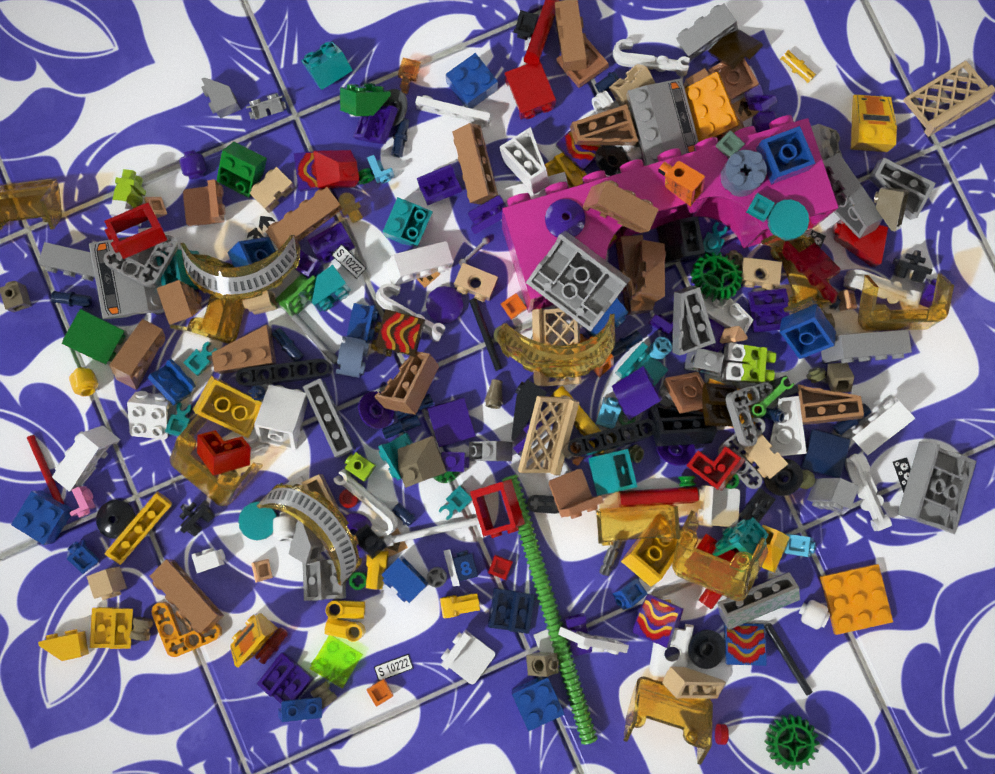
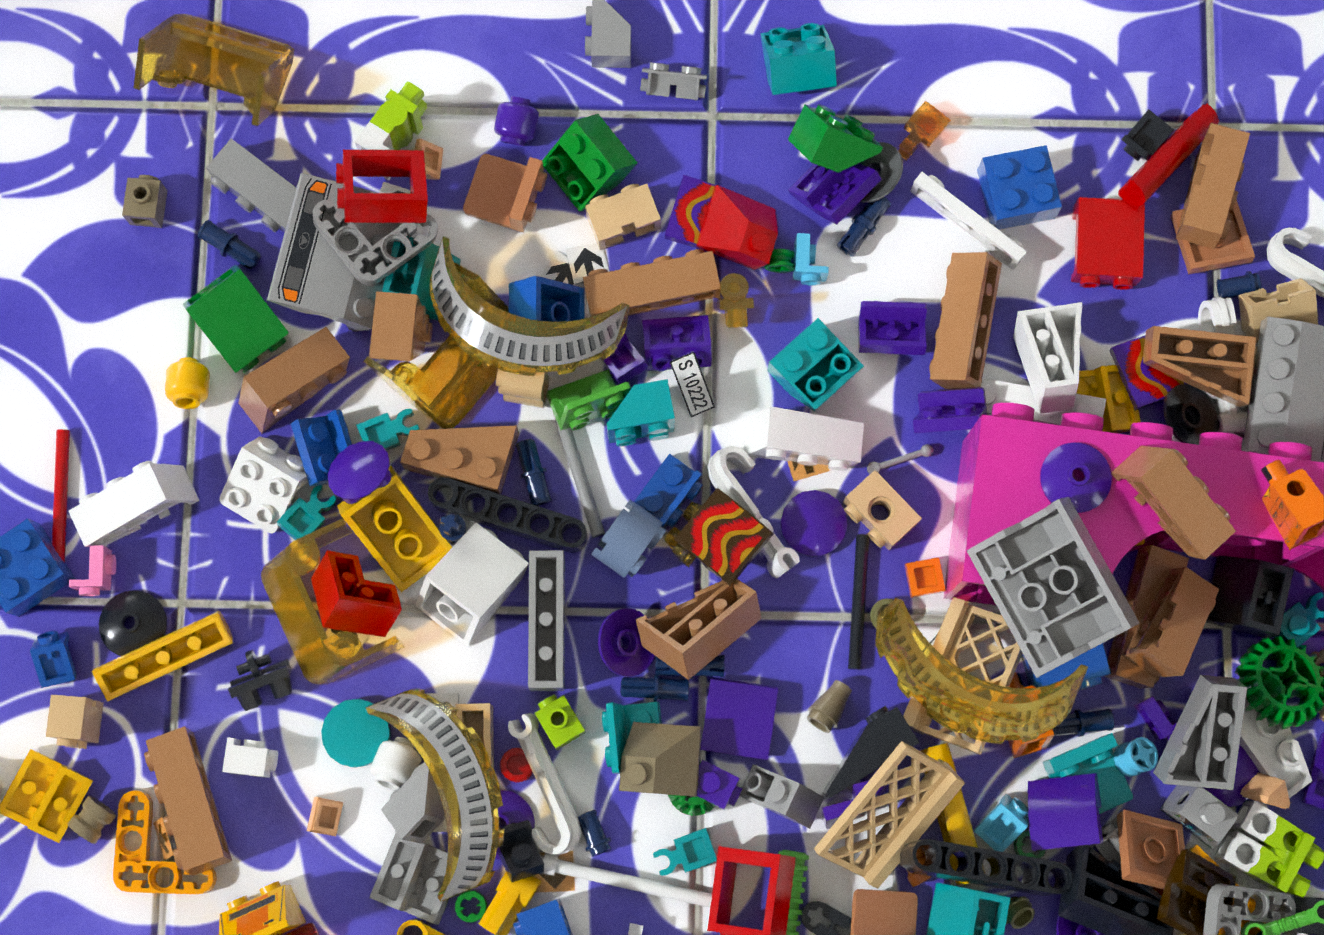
camera: 25 degrees right, 5 degrees down
none -> dark purple dish [328,441,392,504]

